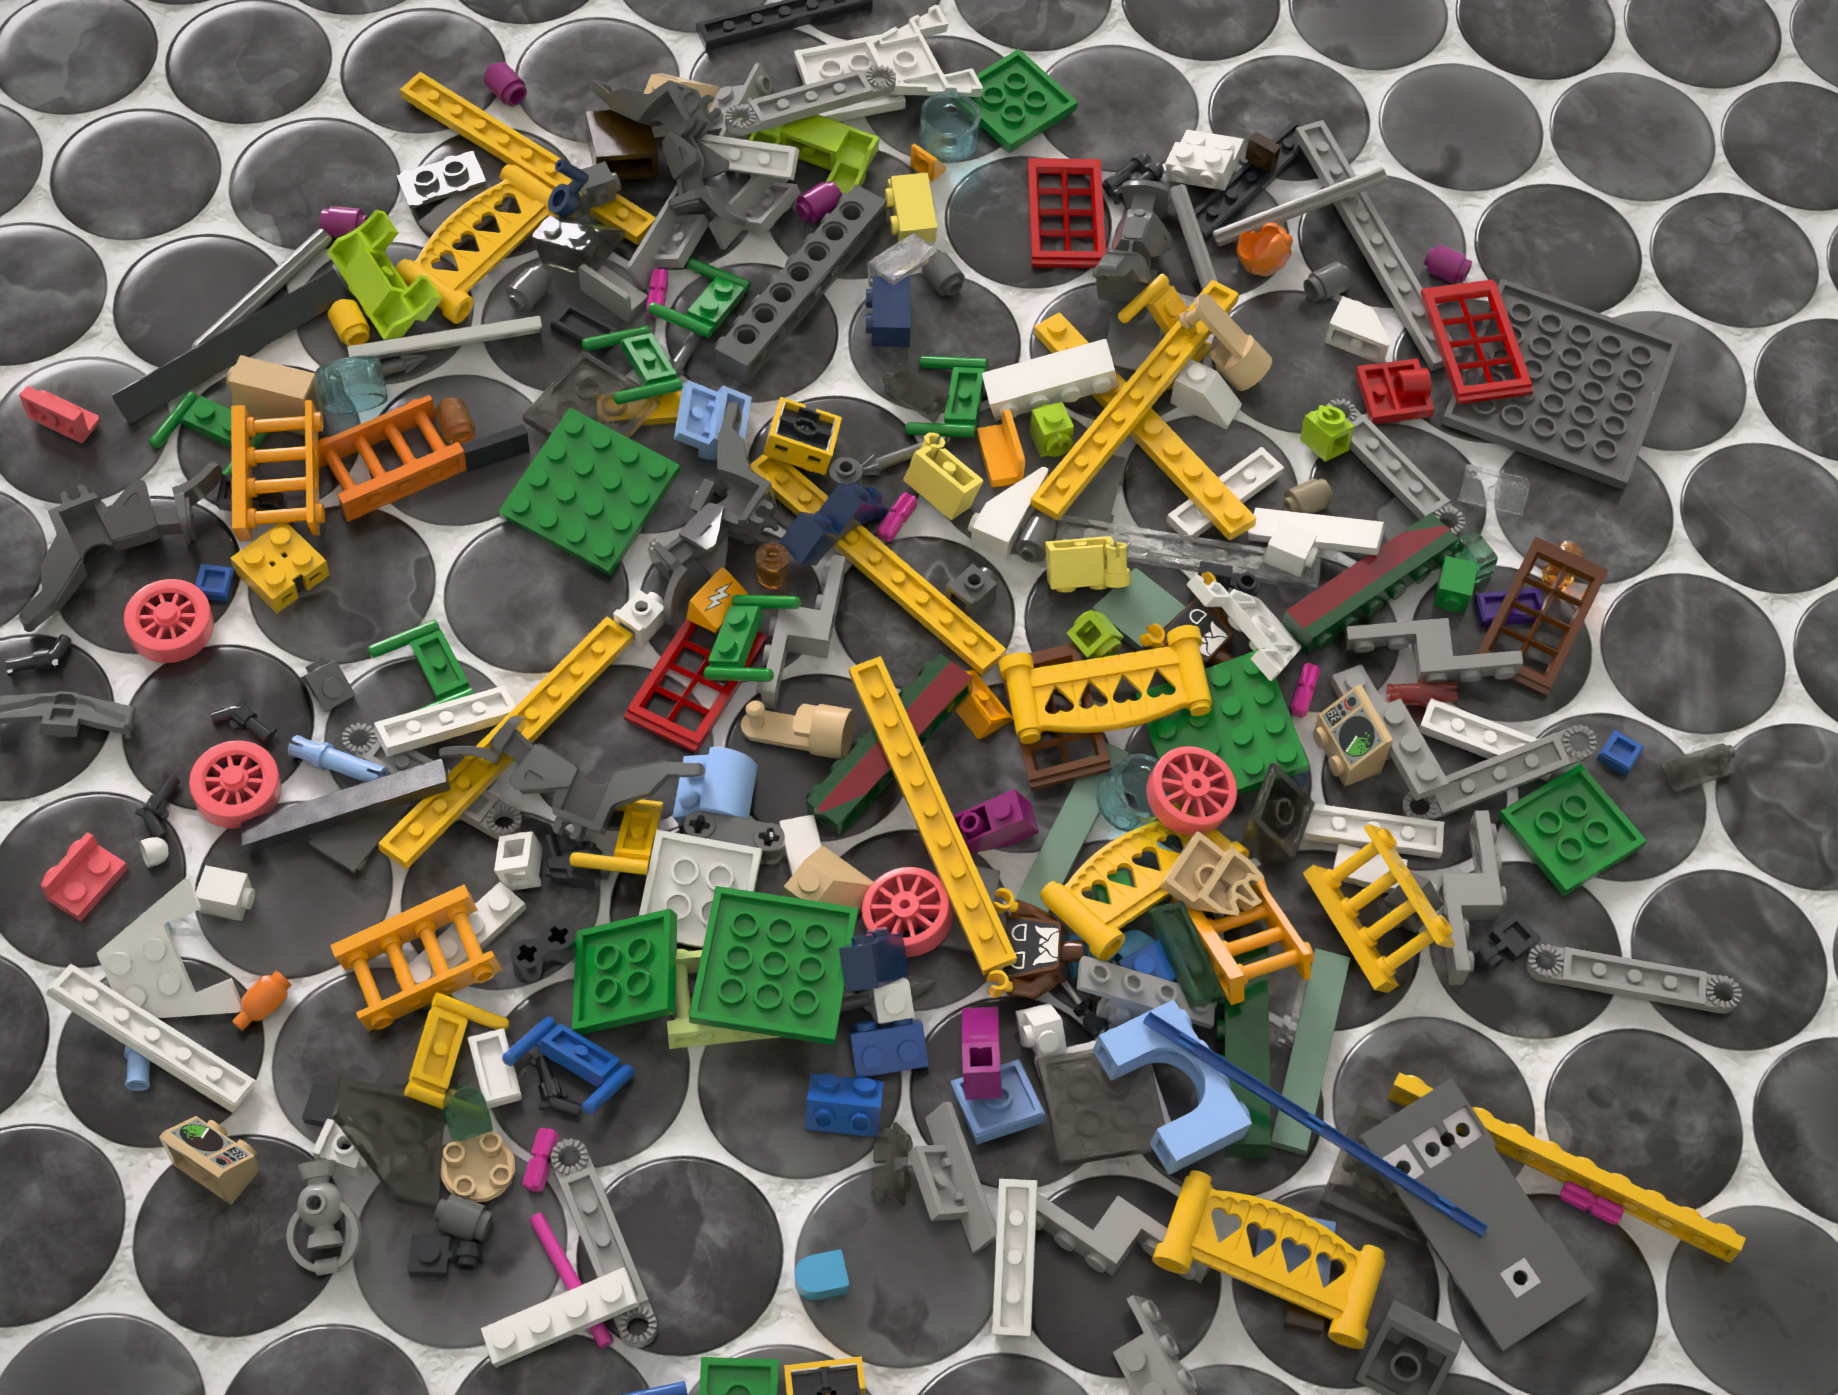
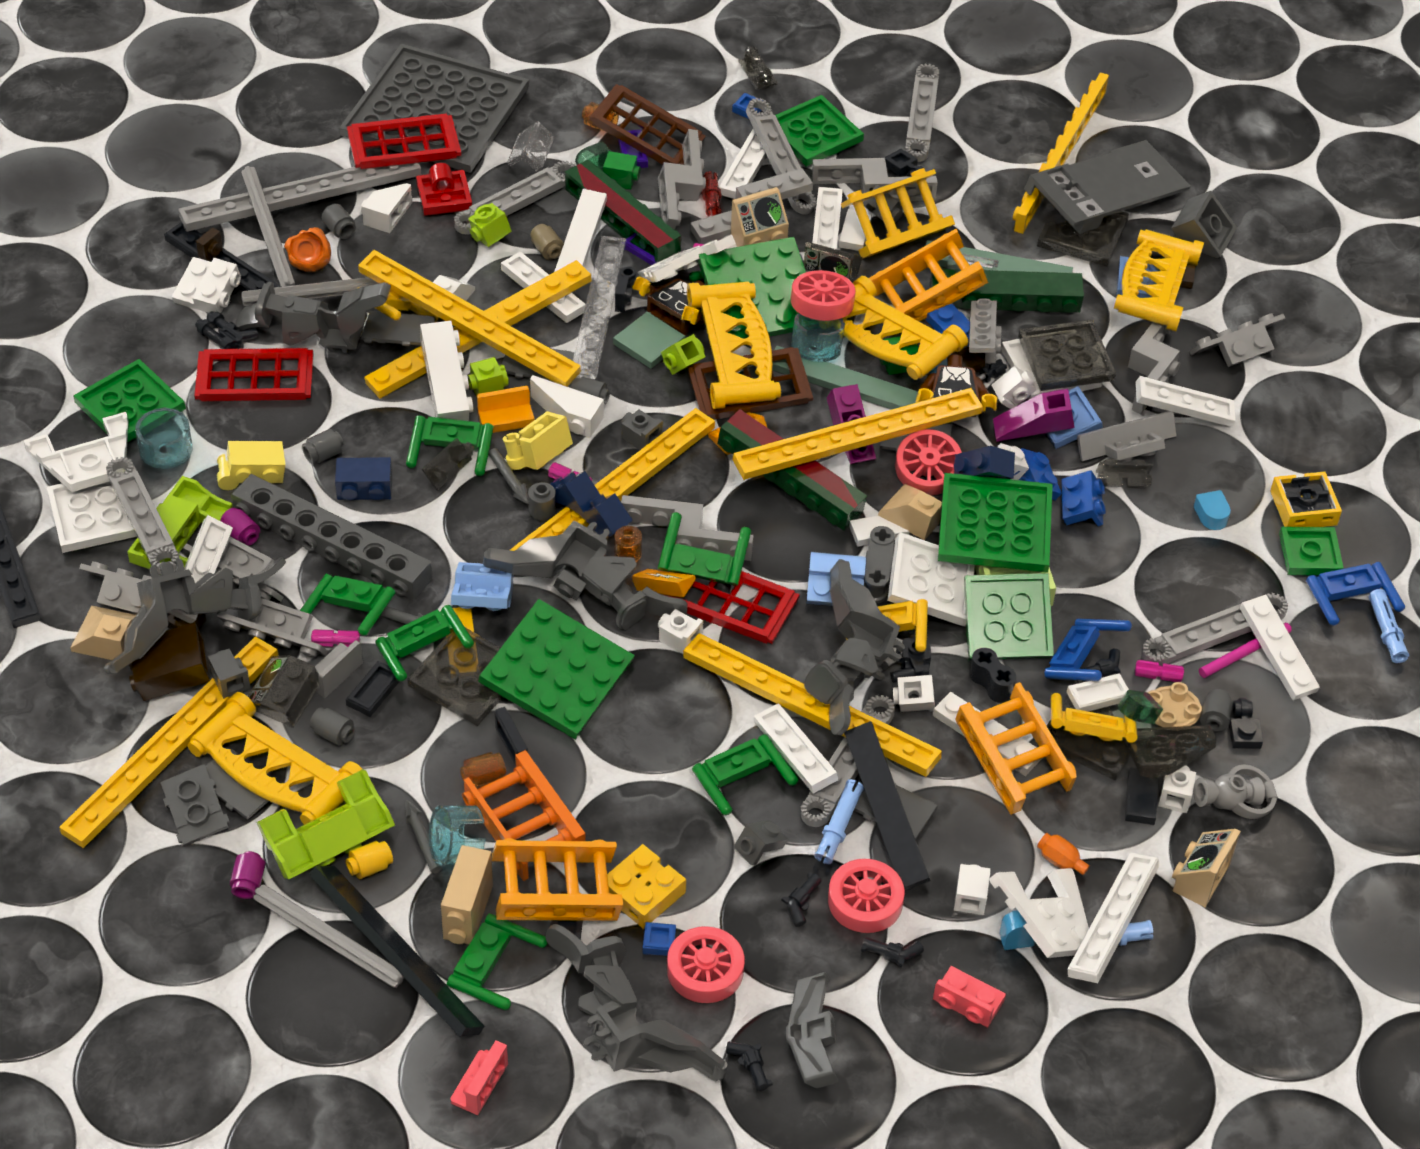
camera: 90 degrees left, 10 degrees down
white hinge [140,837,168,868] -> none
white tile [347,316,542,363] -> none
magenta brick [484,62,527,106] -> none
dark blue plate [548,159,589,218] -> none
tan piece [741,700,855,759] -> none
piece [762,397,842,475] -> none
clear panel [867,233,938,288] -> none
light orange slope [910,143,946,181] -> none
light yellow hinge [1045,536,1131,592] -> none
light blue arch [1092,1000,1252,1175] -> none
blue piece [1143,1012,1489,1238] -> none
clear green tile [1148,901,1226,1009] -> none
tan plate [1159,831,1264,916] -> none
tan piece [1179,293,1272,391] -> none
white brick [1263,519,1319,577] -> none
magenta brick [1424,244,1473,284] -> none
dark pink piece [1560,1181,1624,1225] -> none

